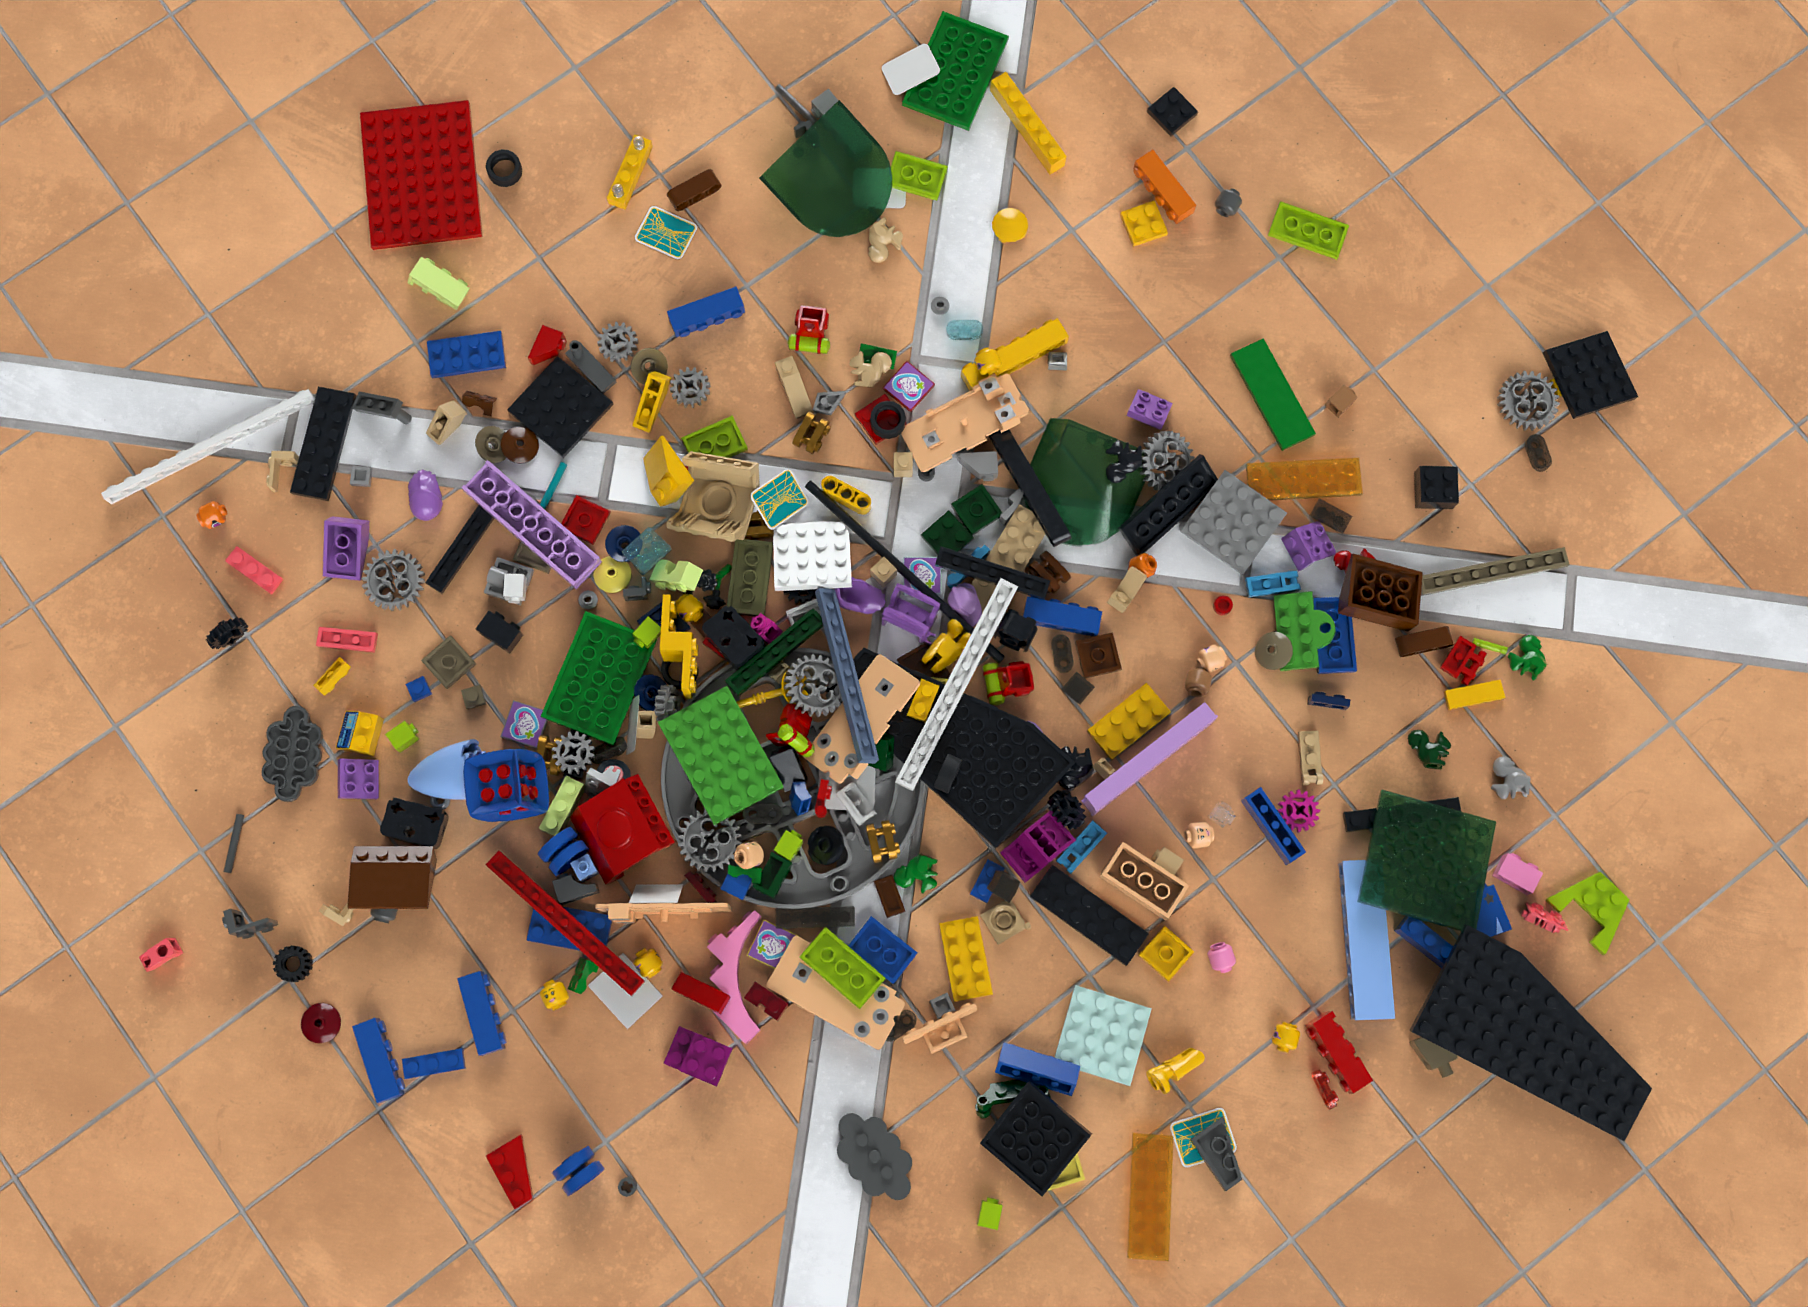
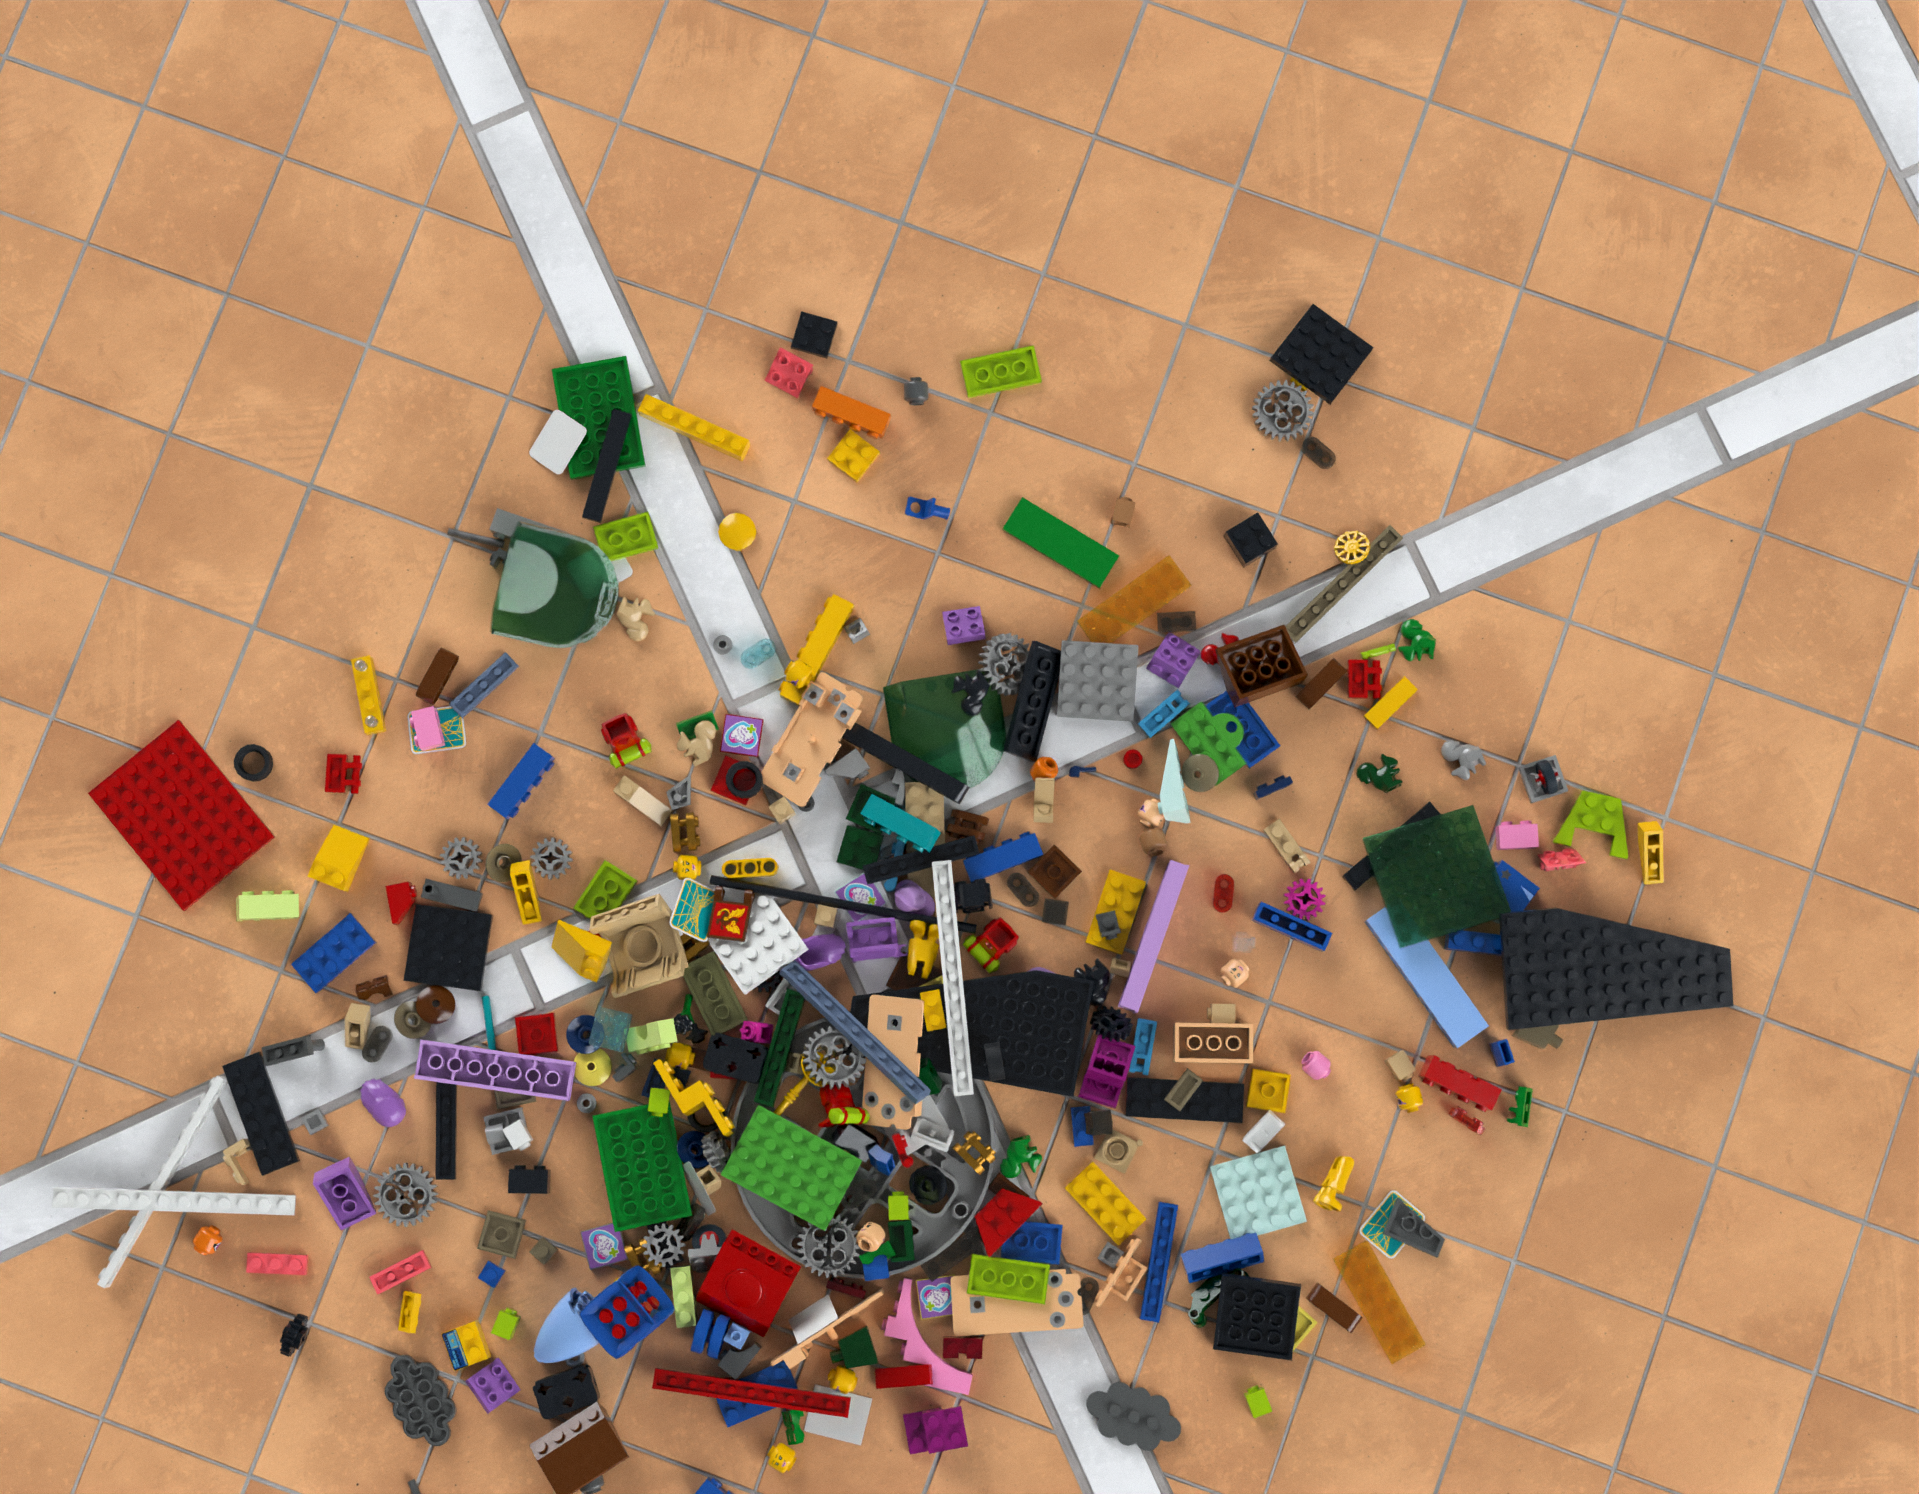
camera: 30 degrees left, 5 degrees up
none -> white plate [52,1187,296,1215]
none -> yellow slope [307,825,370,892]
none -> red plate [325,754,362,794]
none -> clear smoke plate [362,1026,393,1063]
none -> bright pink brick [409,706,445,751]
none -> sand blue tile [449,652,519,718]
none -> black tile [582,409,632,523]
none -> yellow head [673,855,701,880]
none -> flag [707,886,755,942]
none -> coral hinge [765,347,813,398]
none -> dark green torso [830,1326,879,1368]
none -> teal brick [860,794,941,853]
none -> blue bracket [905,496,950,520]
none -> red wing [974,1189,1043,1258]
none -> dark blue hand [1069,766,1096,778]
none -> dark grey bracket [1096,910,1121,940]
none -> blue tile [1139,1202,1178,1323]
none -> light aqua wedge [1158,739,1191,823]
none -> dark tan tile [1164,1068,1203,1111]
none -> clear red plate [1212,874,1234,913]
none -> white hinge [1242,1109,1285,1153]
none -> reddish brown beam [1306,1283,1363,1333]
none -> yellow wheel [1334,531,1370,564]
none -> tan brick [1385,1050,1416,1081]
none -> blue piece [1489,1039,1515,1067]
none -> green plate [1507,1086,1533,1128]
none -> light grey plate [1518,755,1568,803]
none -> yellow slope [1637,821,1664,885]

